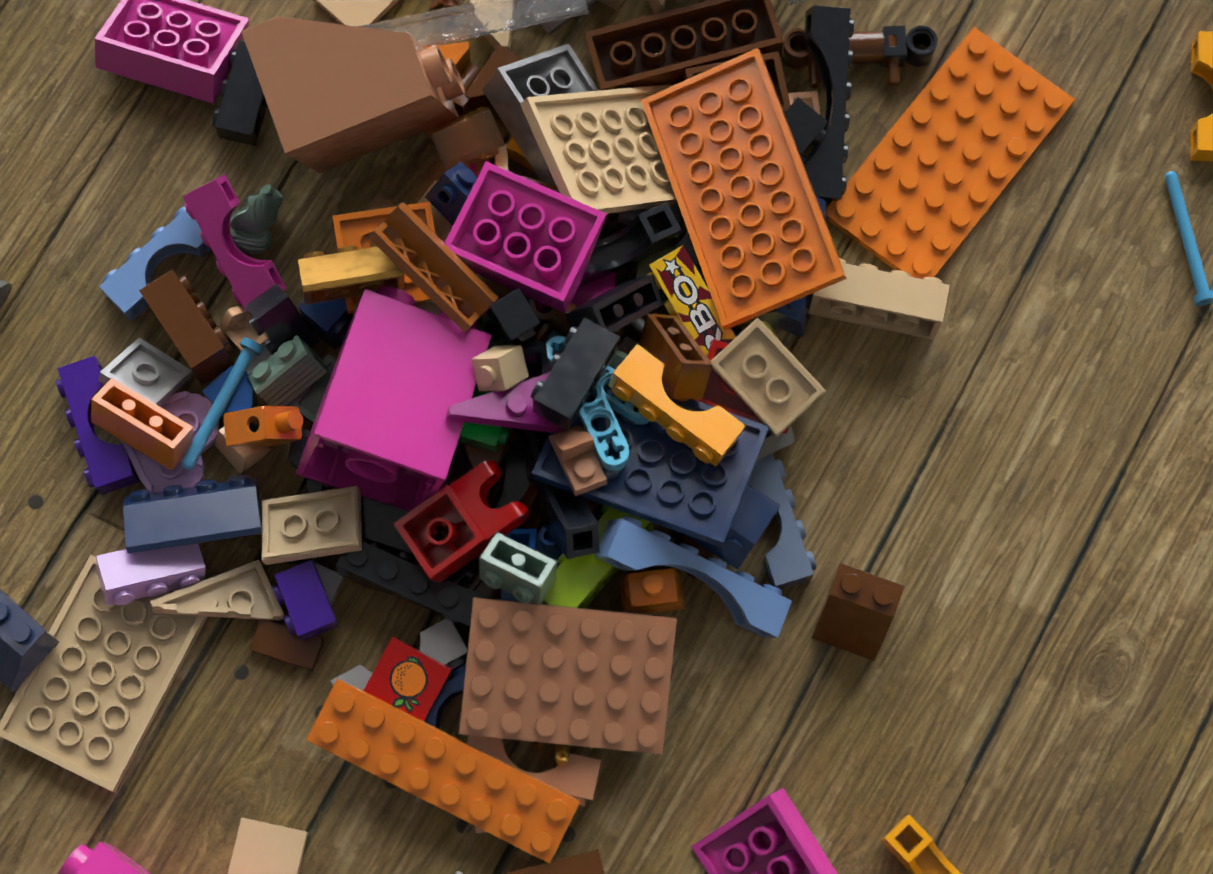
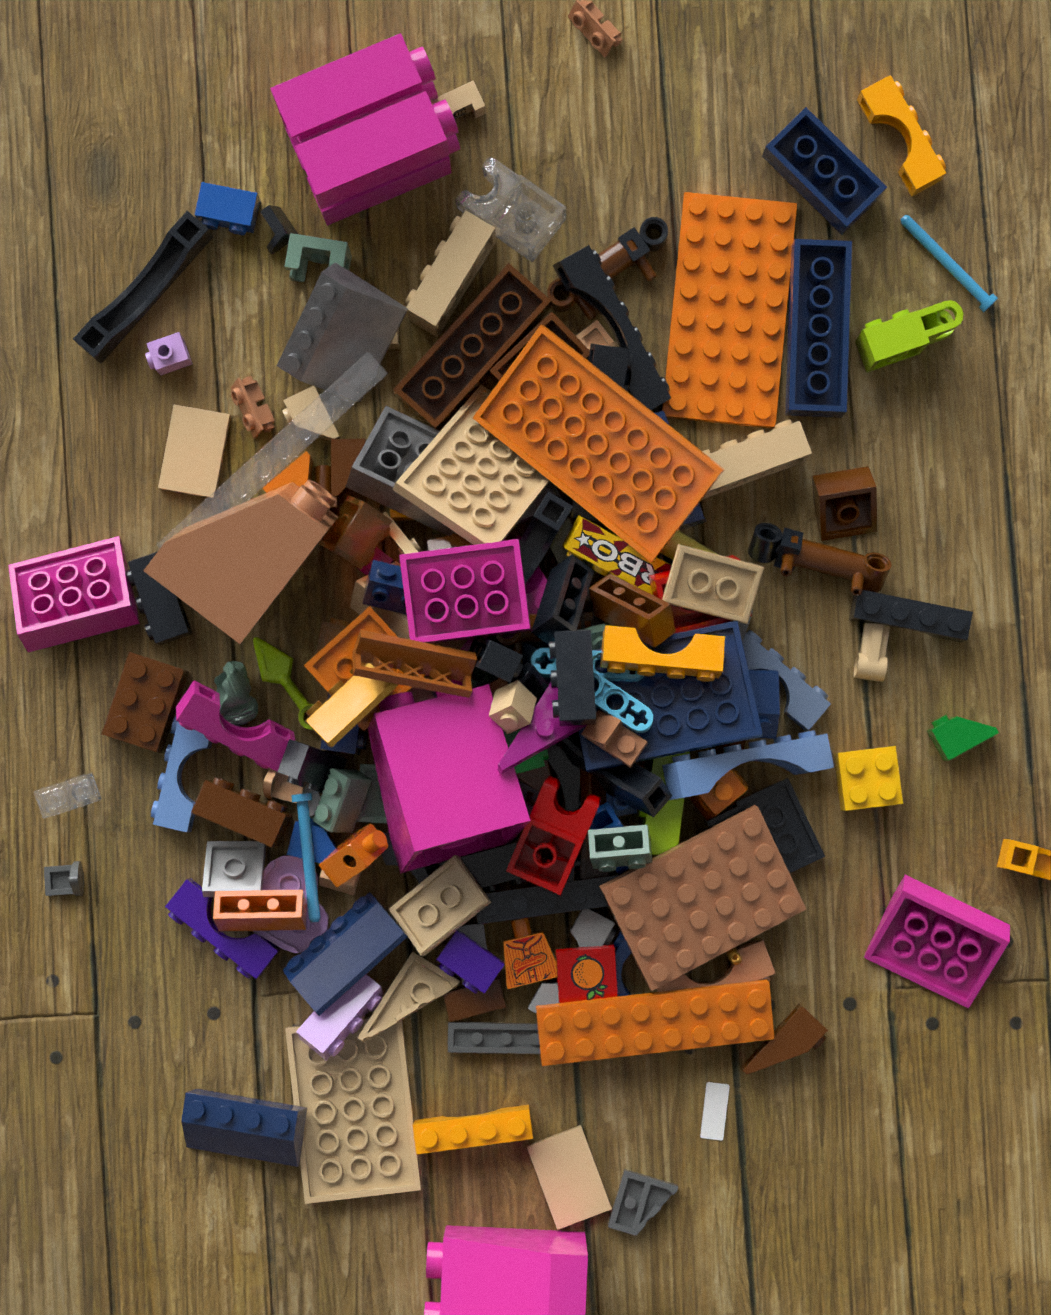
camera: 30 degrees left, 10 degrees up
reddish brown slope [812,563,905,661] -> none
none -> clear slope [33,772,102,819]
none -> reddish brown brick [101,652,189,753]
none -> lime piece [253,637,314,730]
none -> light orange arch [413,1105,533,1155]
none -> dark grey plate [448,1022,540,1054]
none -> orange torso [504,918,557,989]
none -> black plate [735,778,825,873]
none -> reddish brown piece [748,523,892,596]
none -> dark blue brick [762,107,887,235]
none -> dark blue brick [785,239,852,418]
none -> reddish brown slope [812,466,877,541]
none -> yellow brick [833,746,903,811]
none -> black arch [849,590,973,642]
none -> tan piece [854,623,890,682]
none -> lime brick [855,300,963,373]
none -> green slope [927,715,999,761]

